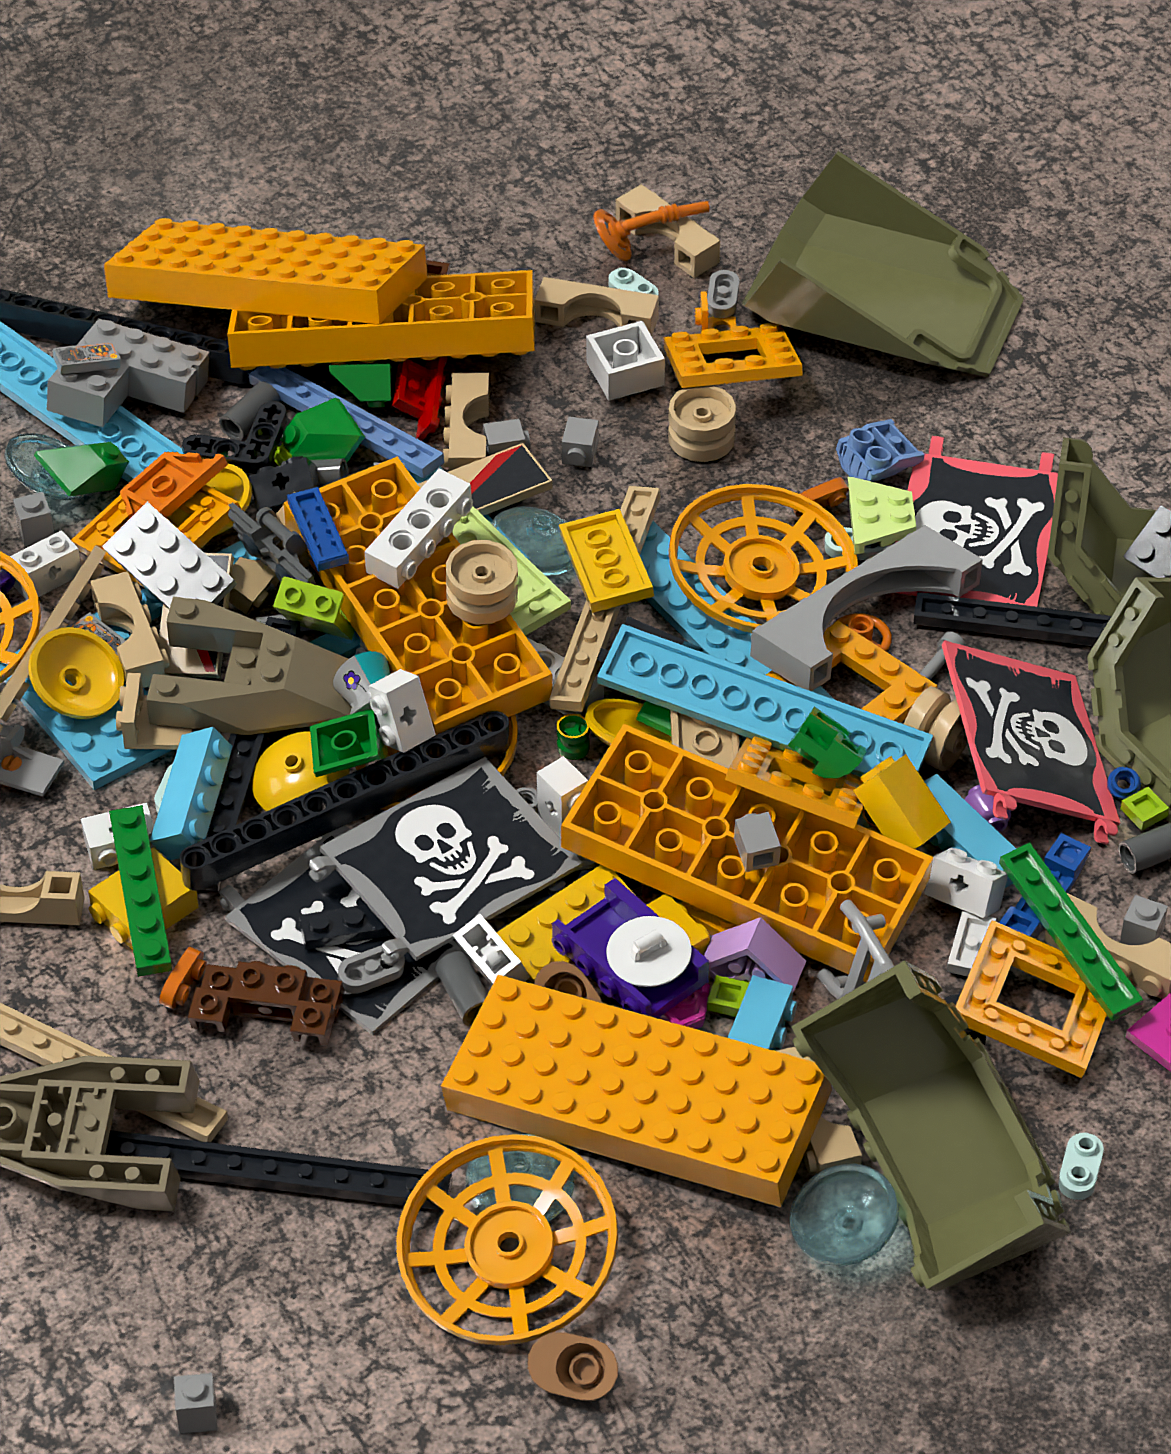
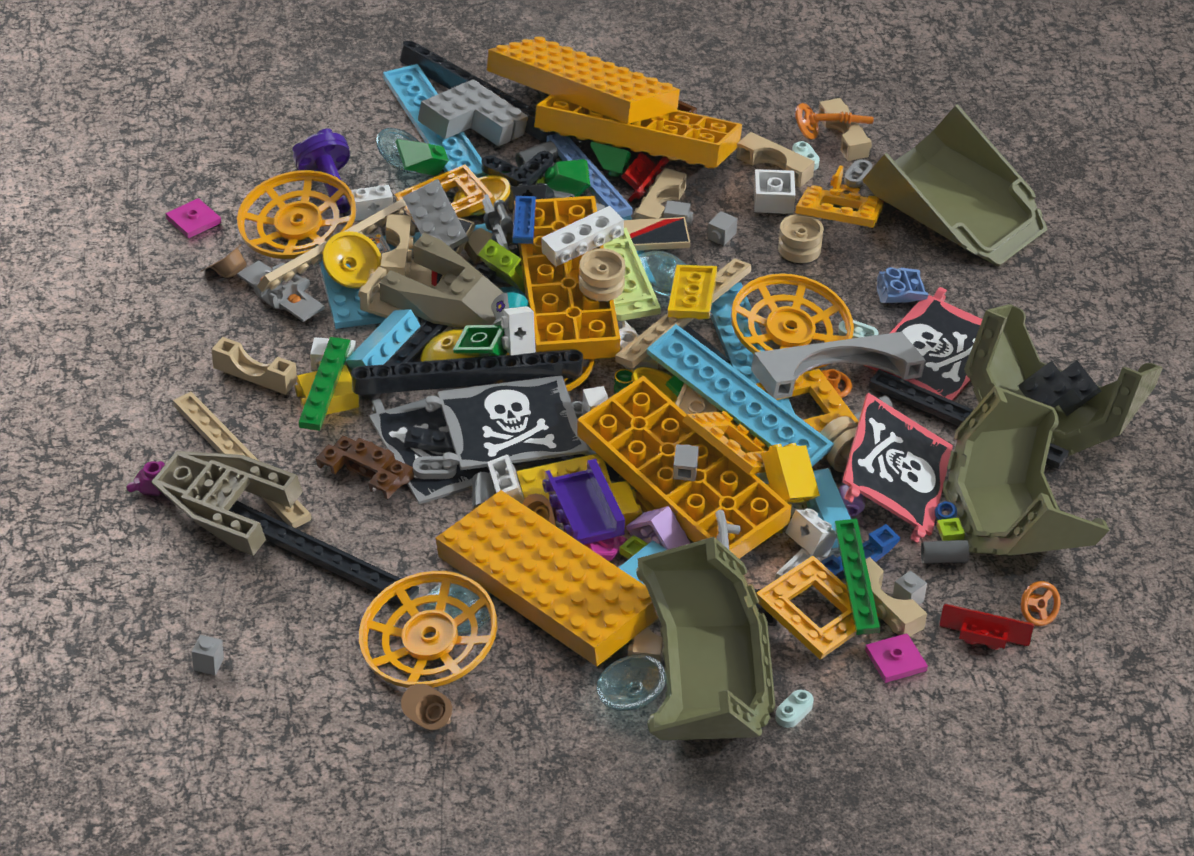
camera: 20 degrees right, 5 degrees down
light grey brick [13,492,54,546] -> none
light grey tile [53,341,121,375] -> none
orange wing [120,452,228,519] -> none
orange plate [159,947,207,1009] -> none
white shield [607,916,691,987] -> none
green brick [788,706,866,778] -> none
orange plate [792,477,849,516] -> none
yellowish green wing [848,477,916,554] -> none

